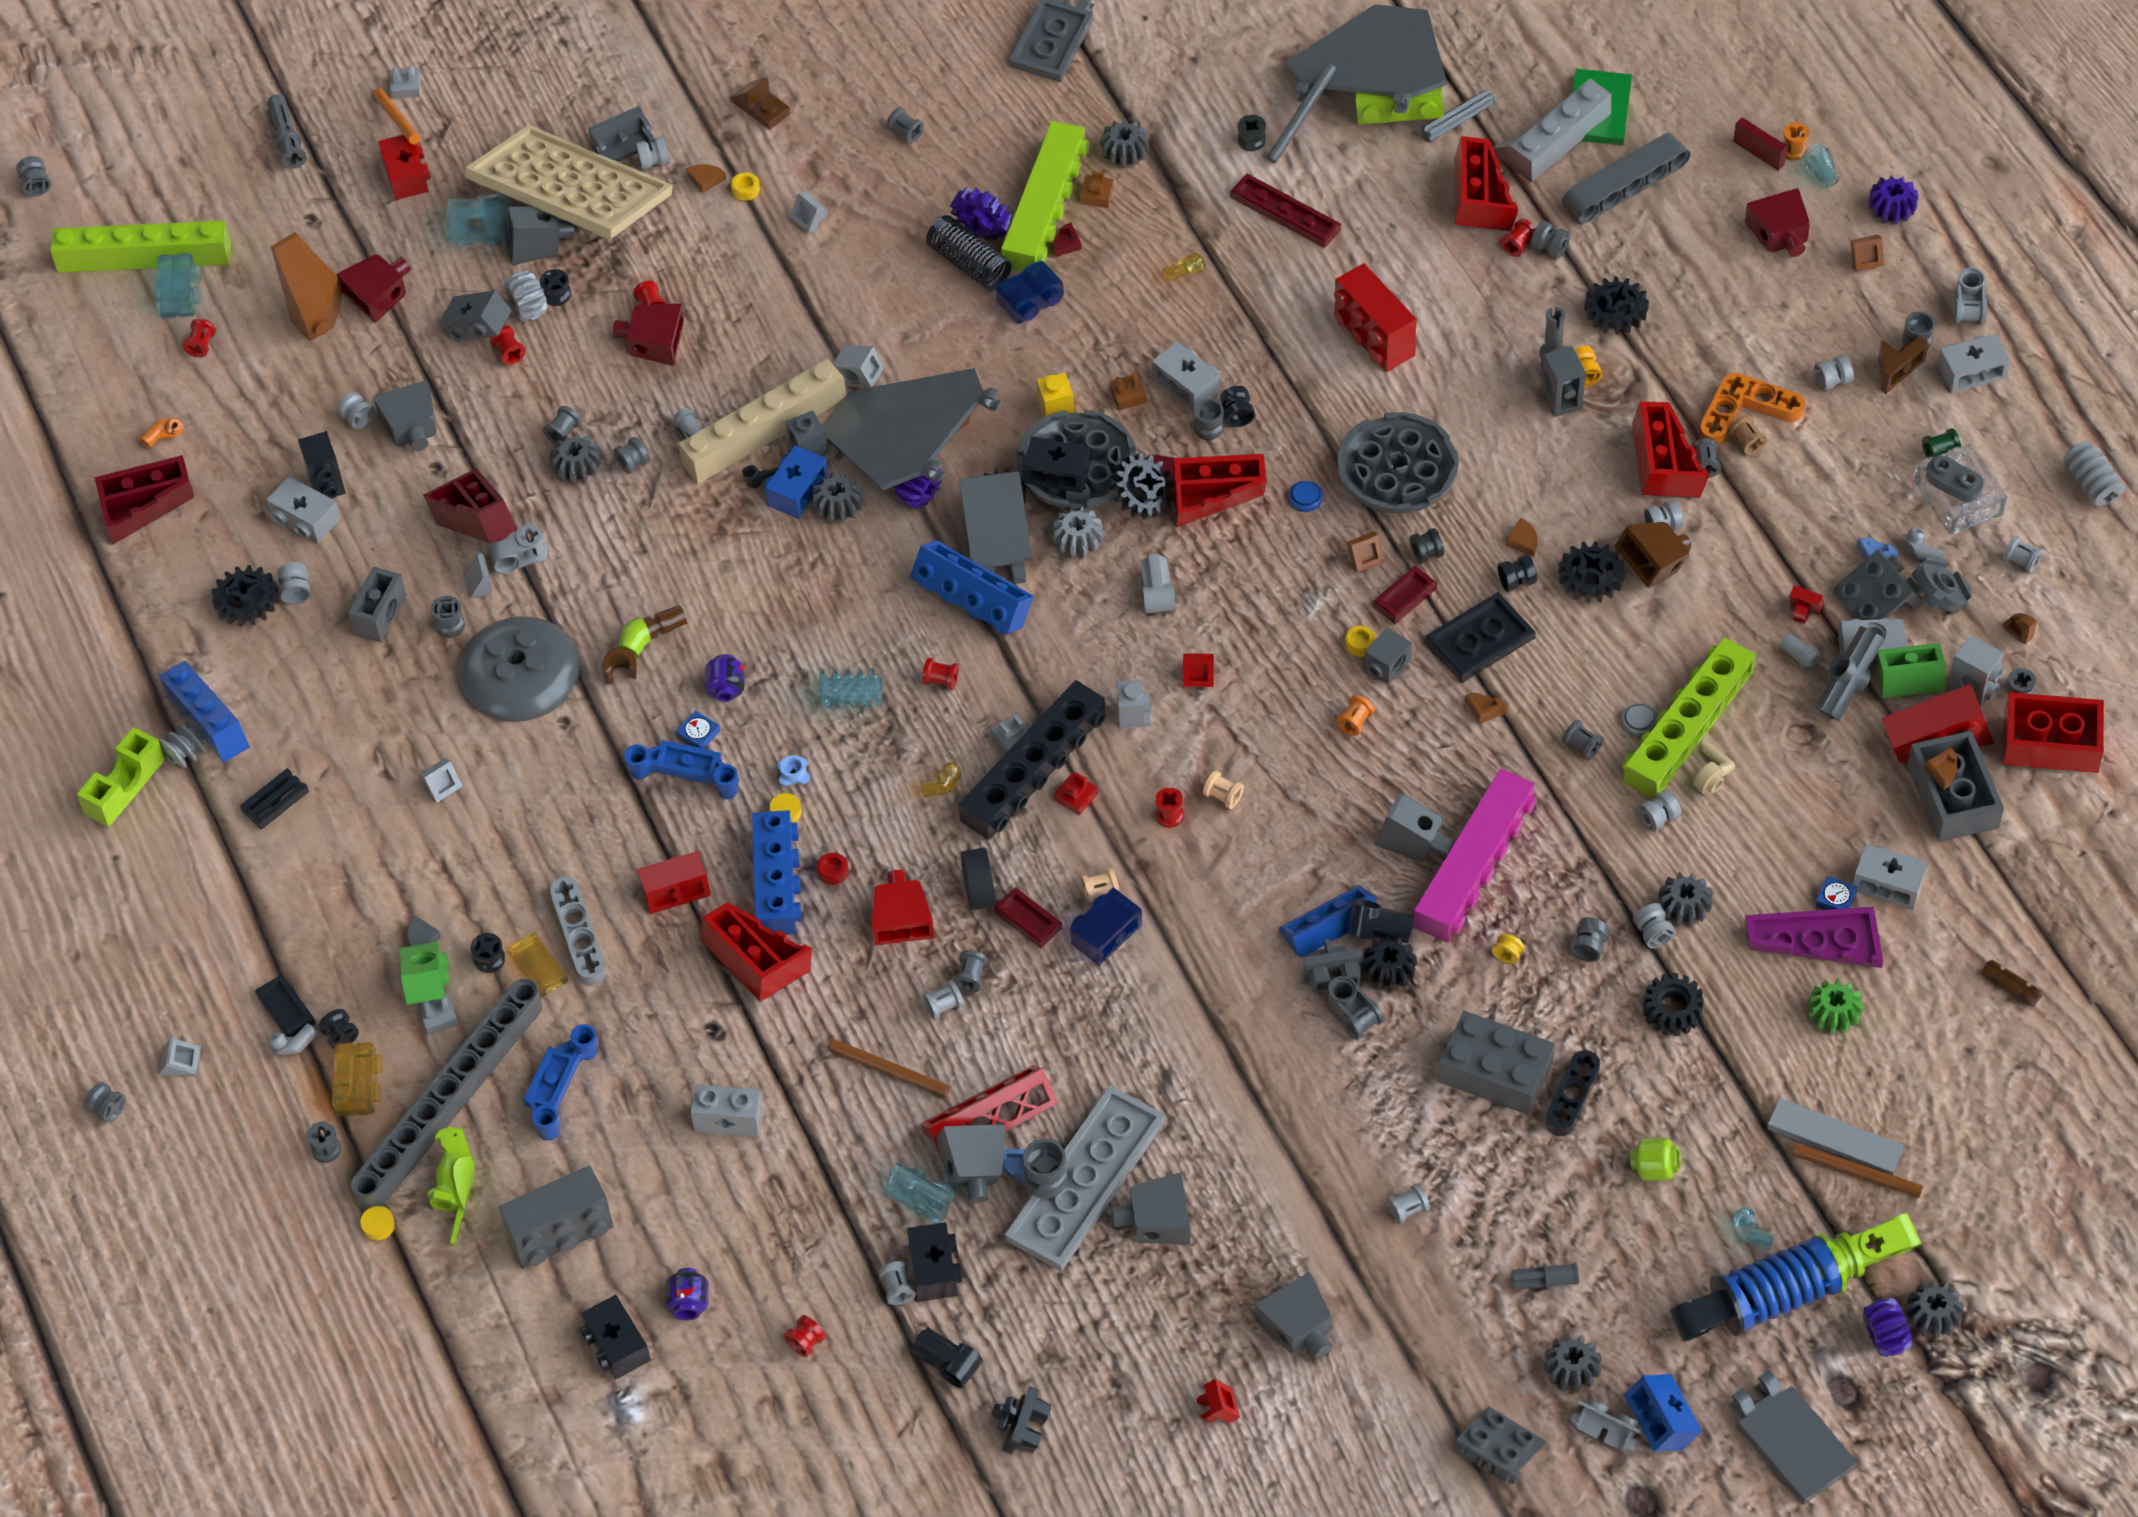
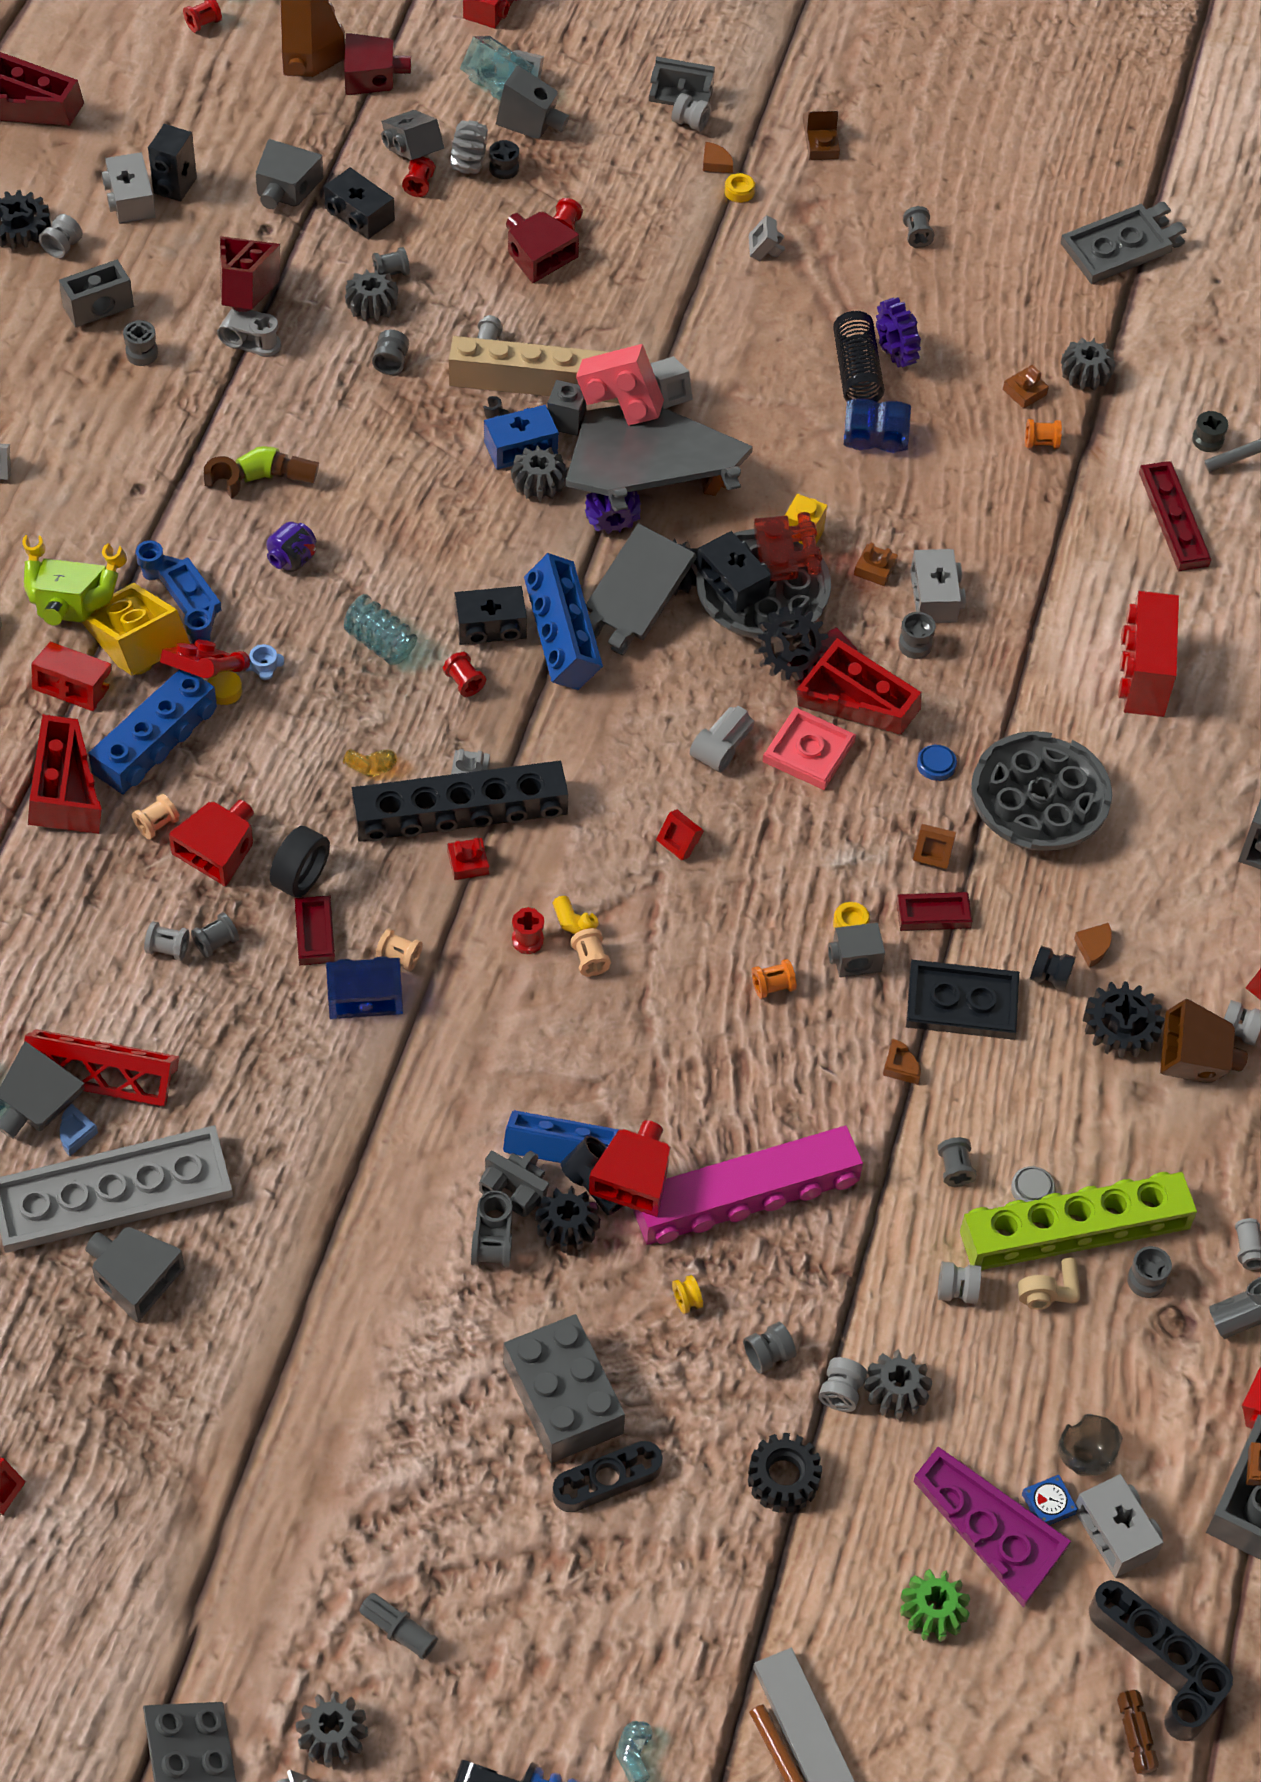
camera: 35 degrees right, 0 degrees up
orange arm [139,418,183,449] -> none
light grey wheel [337,392,375,429] -> none
dark grey brick [457,616,580,722] -> none
tan plate [464,125,673,239] -> none
light grey slope [465,553,493,599] -> none
dark grey wheel [613,437,650,474] -> none
tile [676,710,720,749] -> none
red tile [816,852,849,885] -> none
dark orange bar [828,1039,950,1097] -> none
lime brick [1001,121,1089,275] -> none
dark grey wheel [1023,1138,1068,1199] -> none
light grey gear [1052,506,1103,558] -> none
dark red tile [1053,222,1082,257] -> none
light grey brick [1117,680,1151,728] -> none
clear yellow arm [1163,253,1205,282] -> none
black wheel [1220,385,1256,427] -> none
dark grey torso [1255,1272,1332,1358] -> none
dark grey torso [1376,792,1454,862] -> none
light grey bush [1386,1184,1430,1225] -> none
pearl dark grey wheel [1410,528,1444,564] -> none
lime head [1630,1138,1681,1181] -> none
none -> lime torso [22,535,127,626]
none -> yellow slope [81,583,190,676]
none -> light nougat bush [132,794,179,839]
none -> red plate [160,639,250,678]
none -> black brick [324,167,395,239]
none -> dark grey wheel [372,329,409,375]
none -> black brick [454,586,527,645]
none -> yellow arm [552,896,599,934]
none -> coral brick [576,344,664,426]
none -> red torso [589,1120,671,1217]
none -> clear red plate [753,512,822,581]
none -> coral tile [763,707,856,790]
none -> orange bush [1025,419,1062,449]
none -> clear smoke hair [1058,1414,1123,1476]
none -> black beam [1089,1580,1233,1741]
none -> dark grey wheel [1127,1246,1172,1298]

